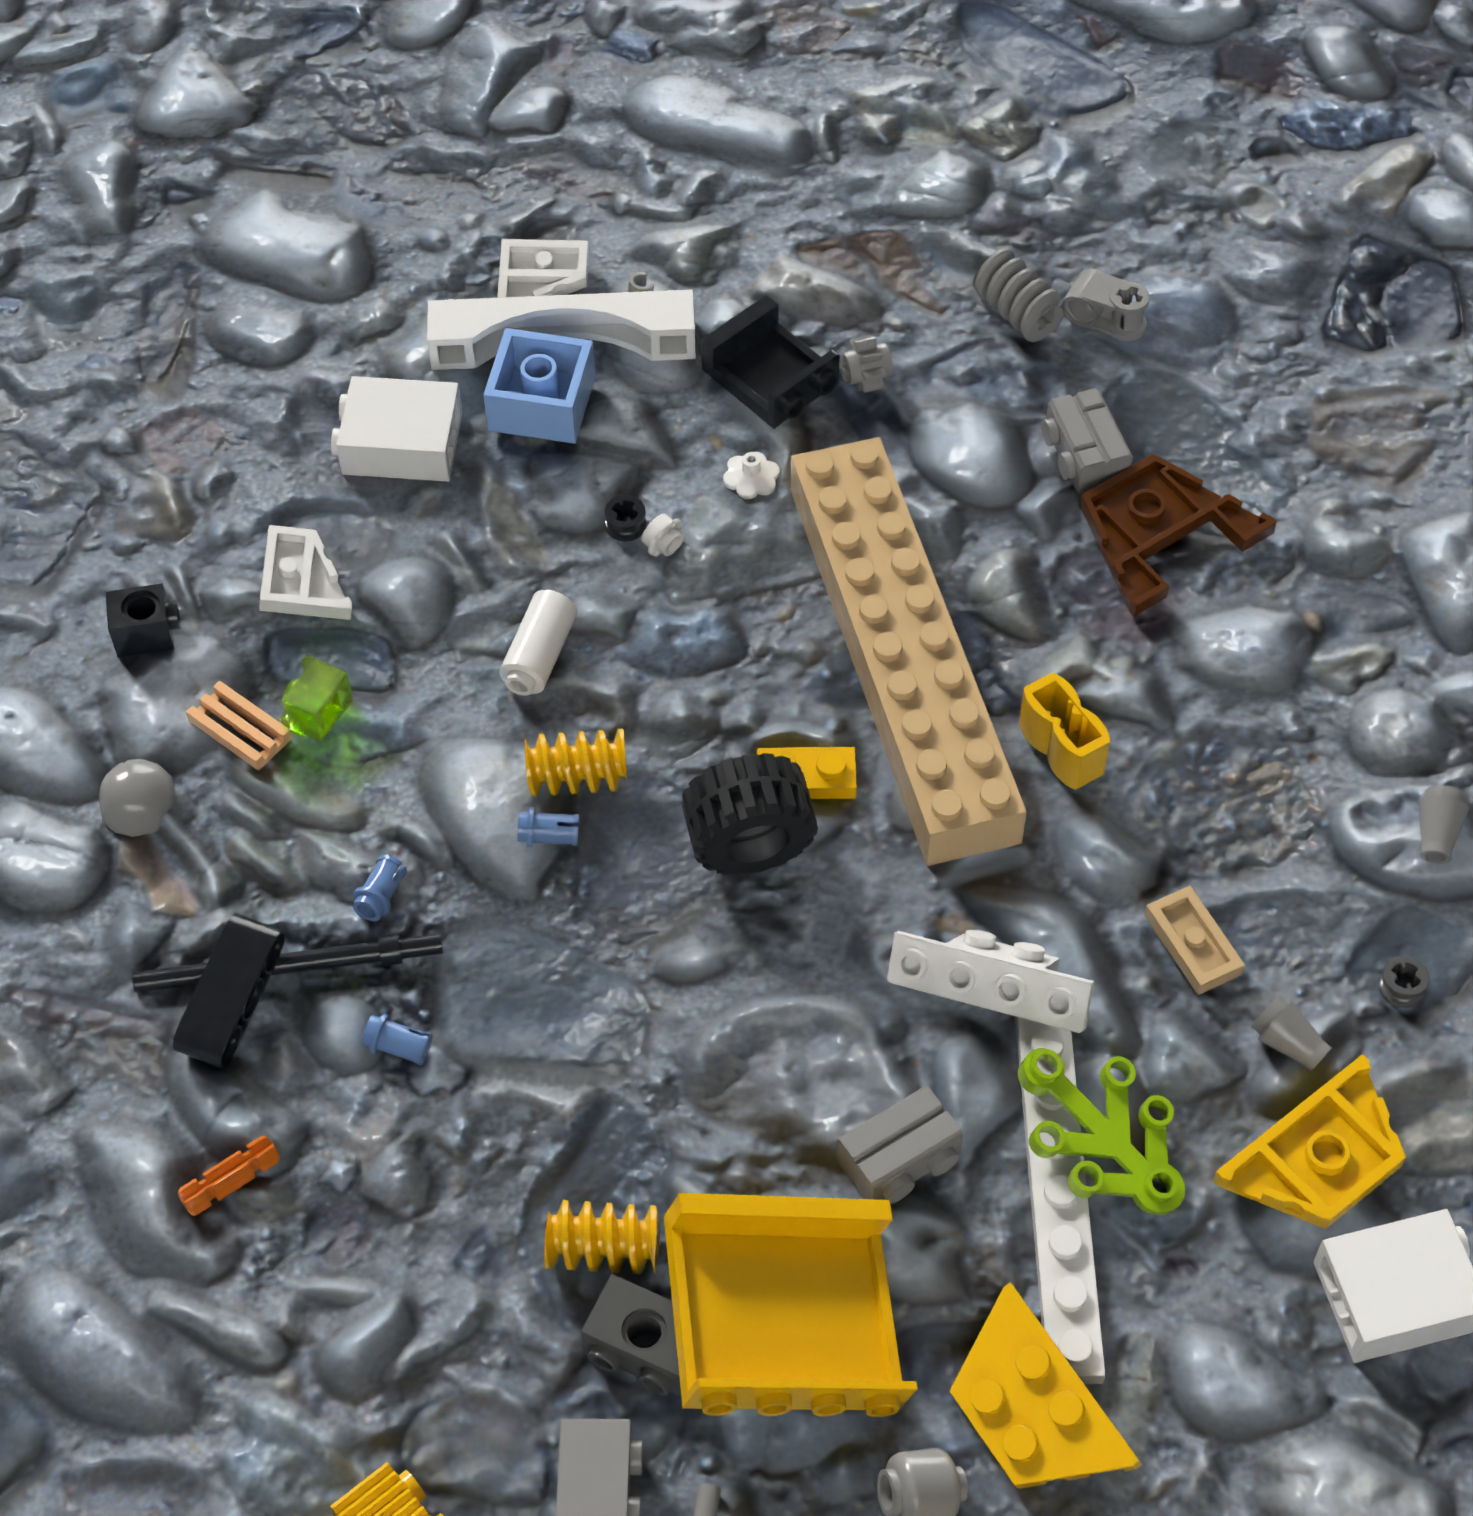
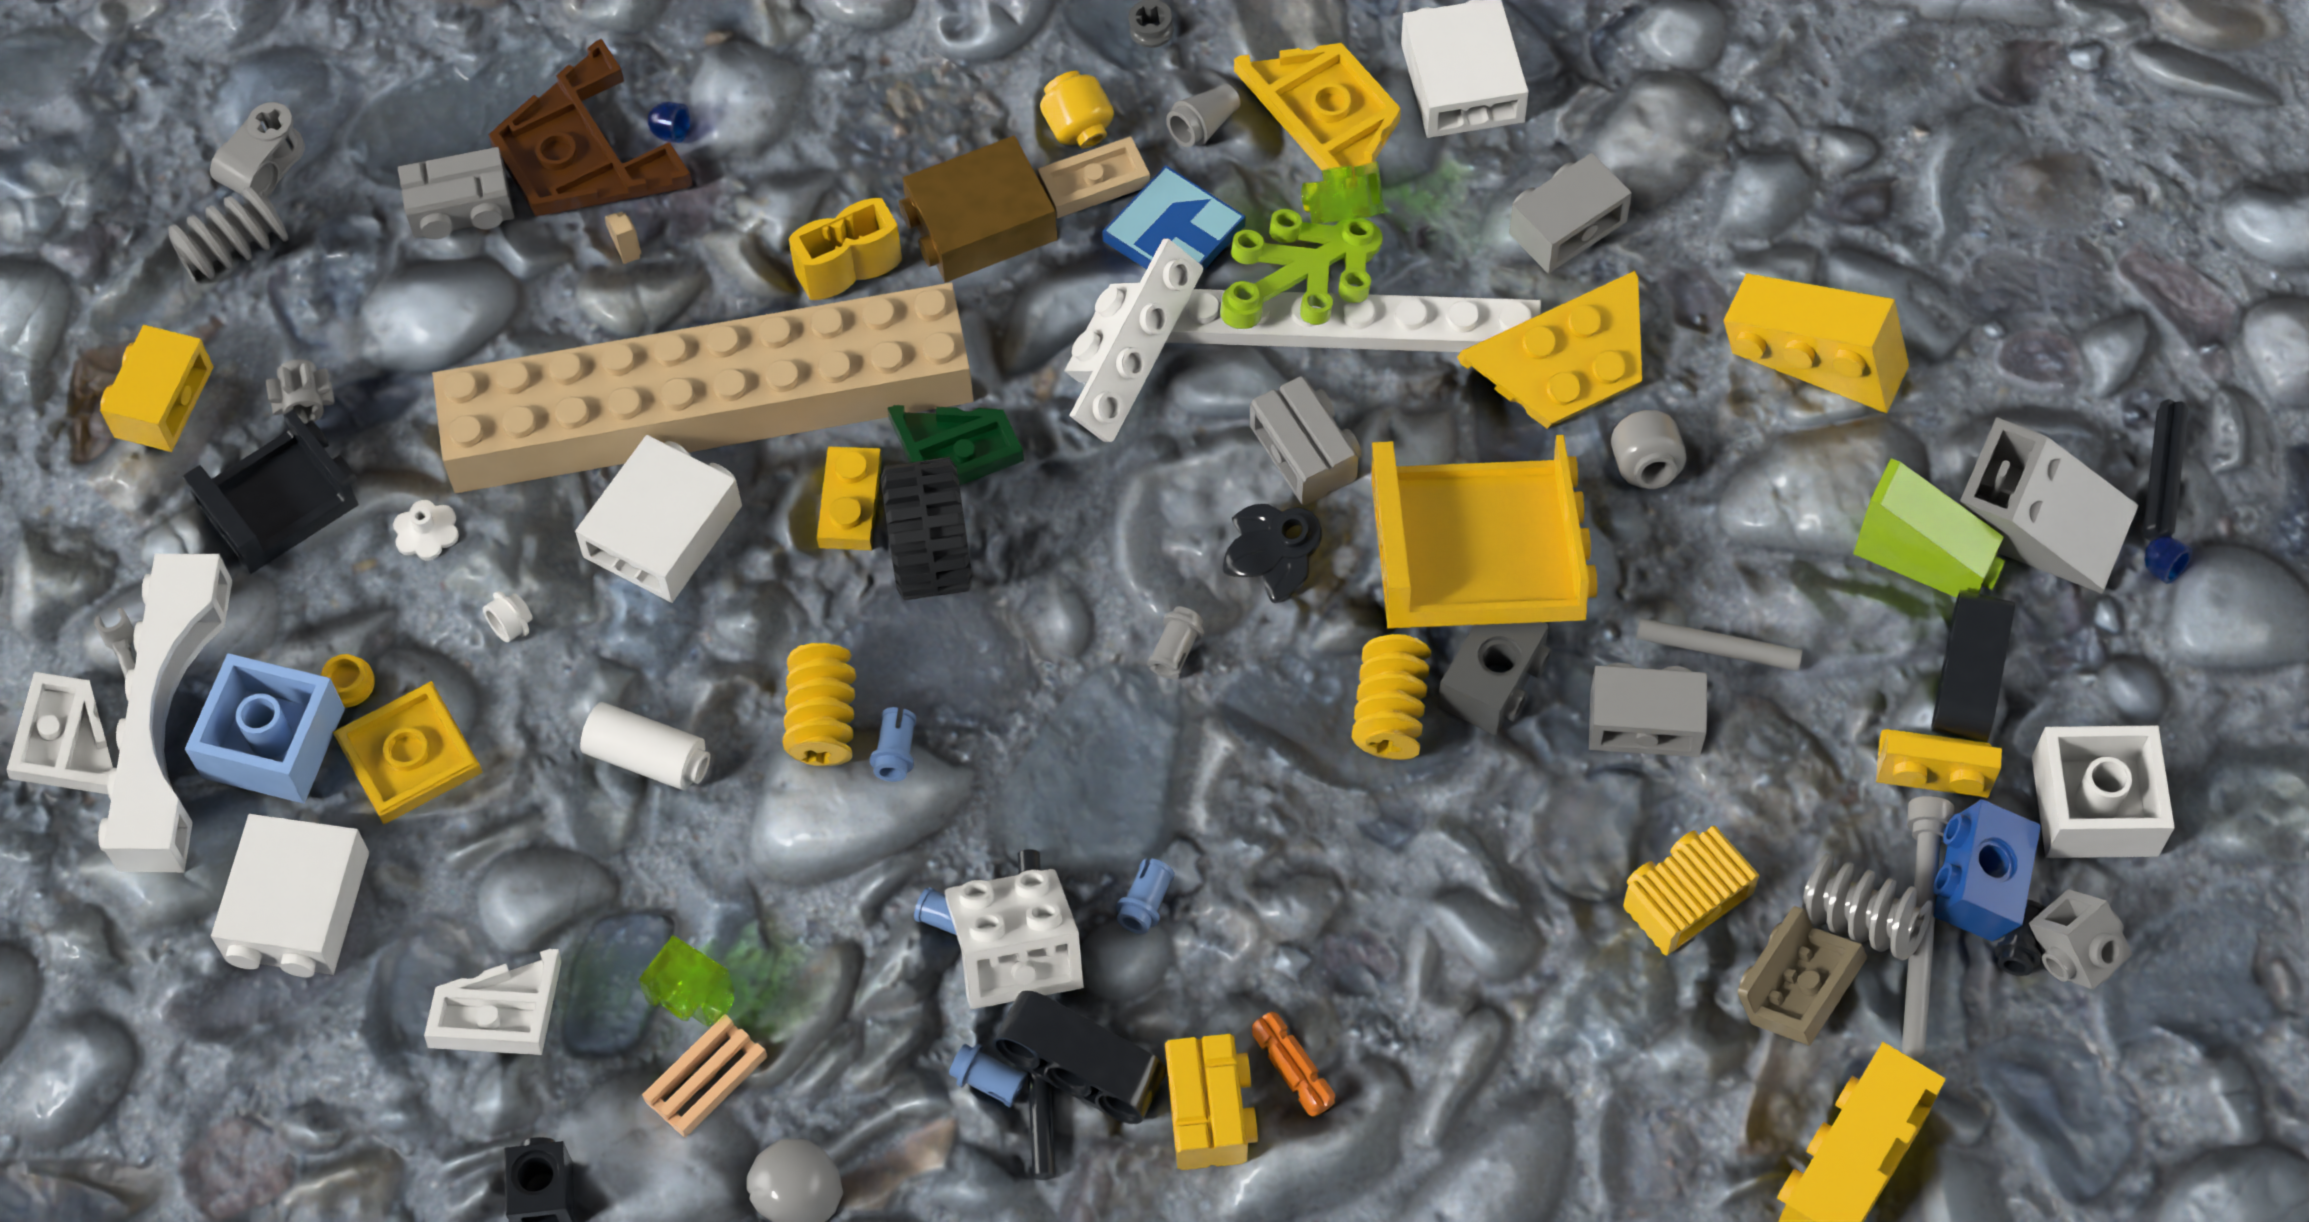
camera: 85 degrees left, 5 degrees up
black bush [604,495,646,542] -> none
none -> yellow brick [100,324,214,452]
none -> yellow plate [320,654,375,708]
none -> yellow tile [333,681,483,825]
none -> white brick [575,435,742,603]
none -> tan tile [605,212,641,264]
none -> clear blue hinge [647,101,690,143]
none -> dark green wing [887,405,1024,486]
none -> pearl gold brick [899,135,1057,283]
none -> white bracket [945,869,1084,1010]
none -> medium blue pin [949,1044,1027,1107]
none -> yellow head [1040,70,1114,149]
none -> tile [1102,165,1246,271]
none -> light grey pin [1147,606,1204,680]
none -> yellow brick [1165,1034,1258,1170]
none -> black plate [1223,504,1322,604]
none -> clear neon green brick [1301,161,1385,224]
none -> light grey brick [1509,152,1632,274]

